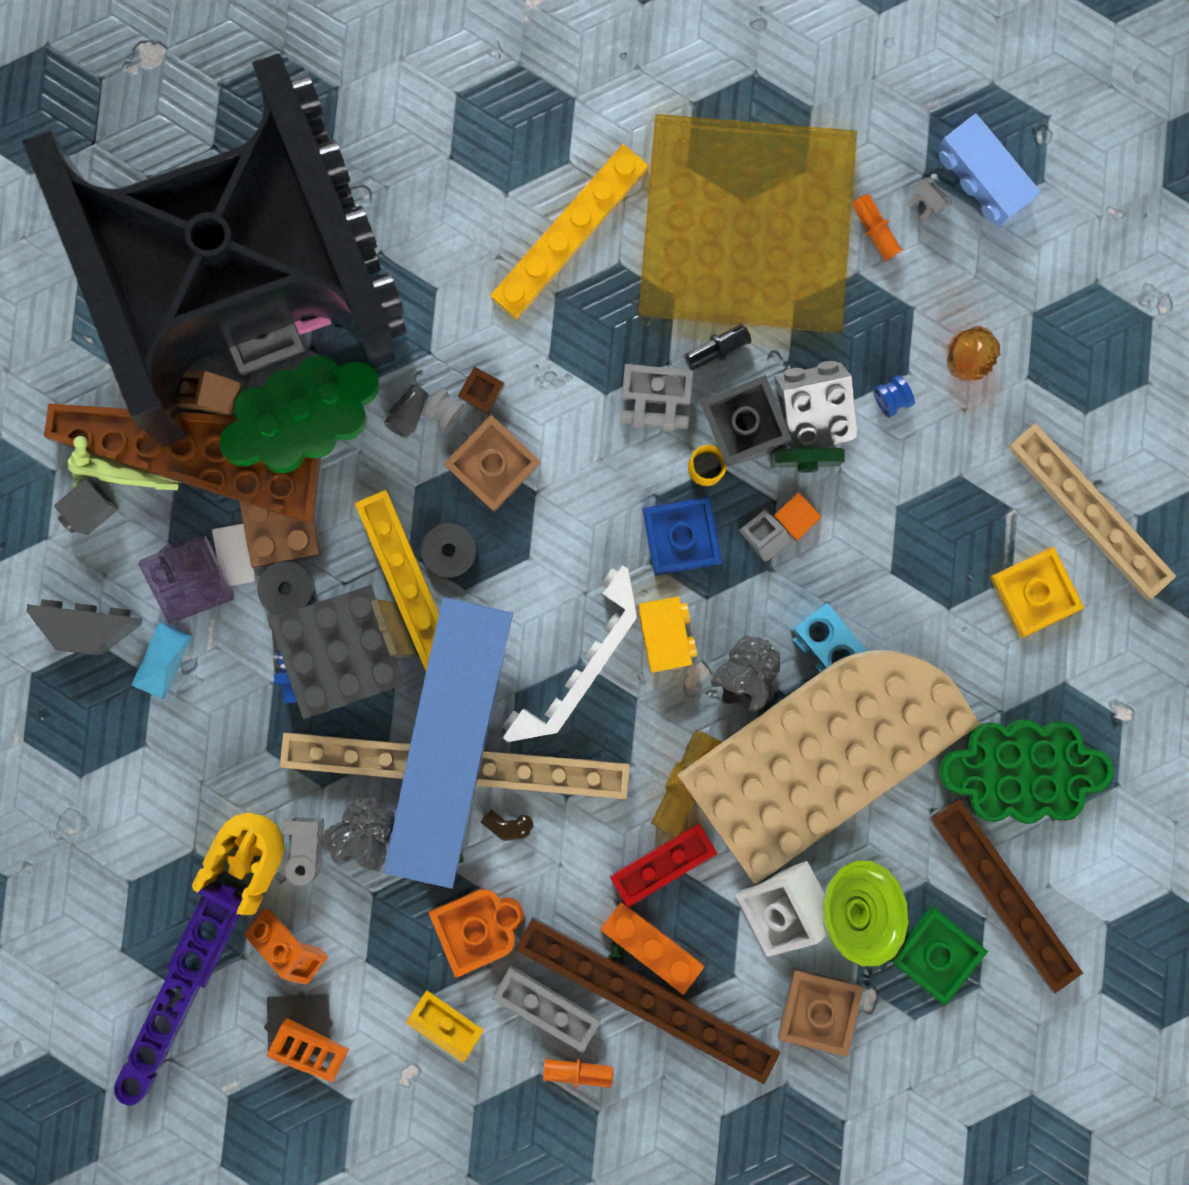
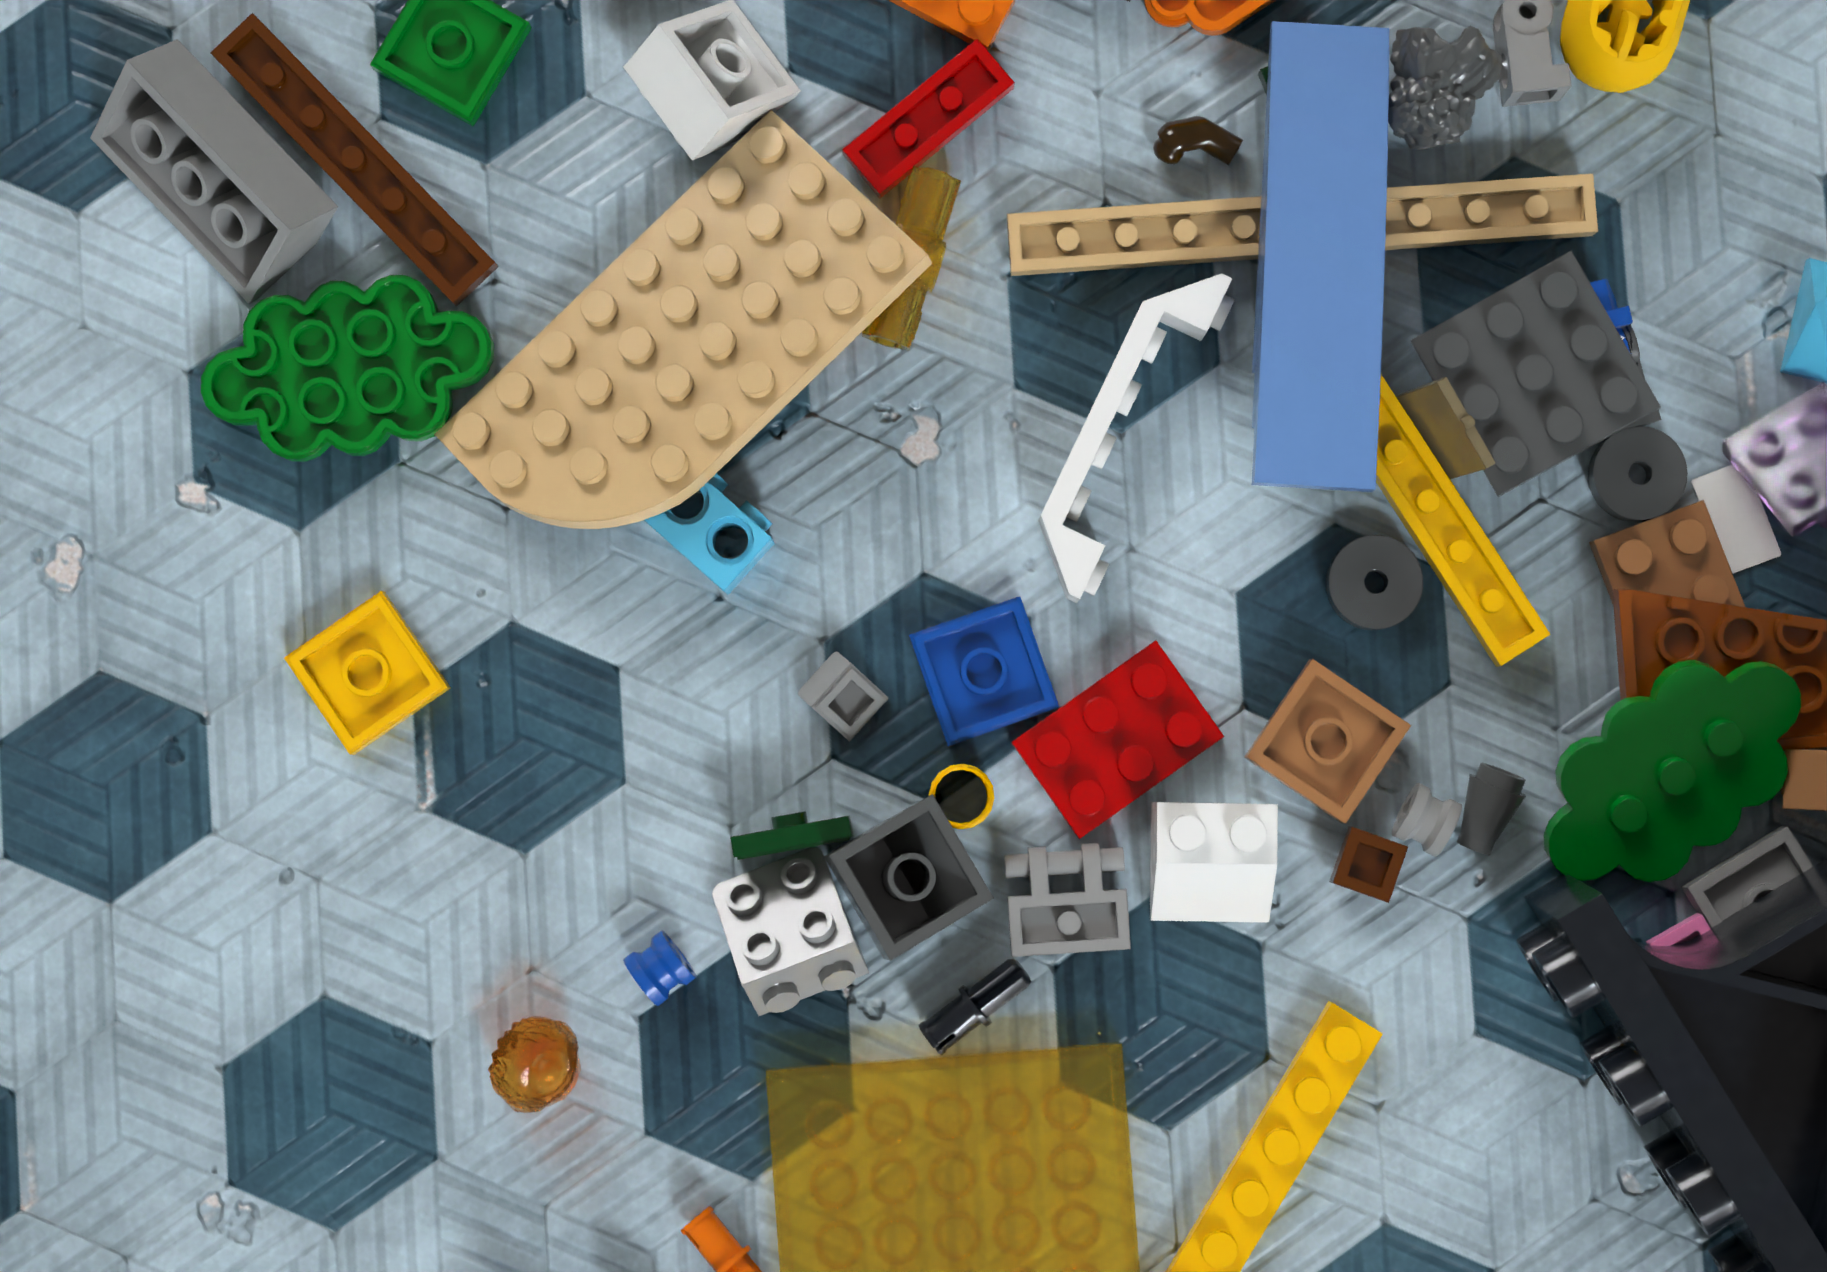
camera: 170 degrees right, 0 degrees up
yellow piece [637,596,697,673] -> none
dark grey hair [710,635,780,712] -> none
orange tile [773,492,822,541] -> none
lime hat [822,861,909,966] -> none
tan plate [1007,423,1176,600] -> none
none -> light grey slope [90,39,338,304]
none -> red plate [1011,640,1225,839]
none -> white slope [1150,802,1278,922]

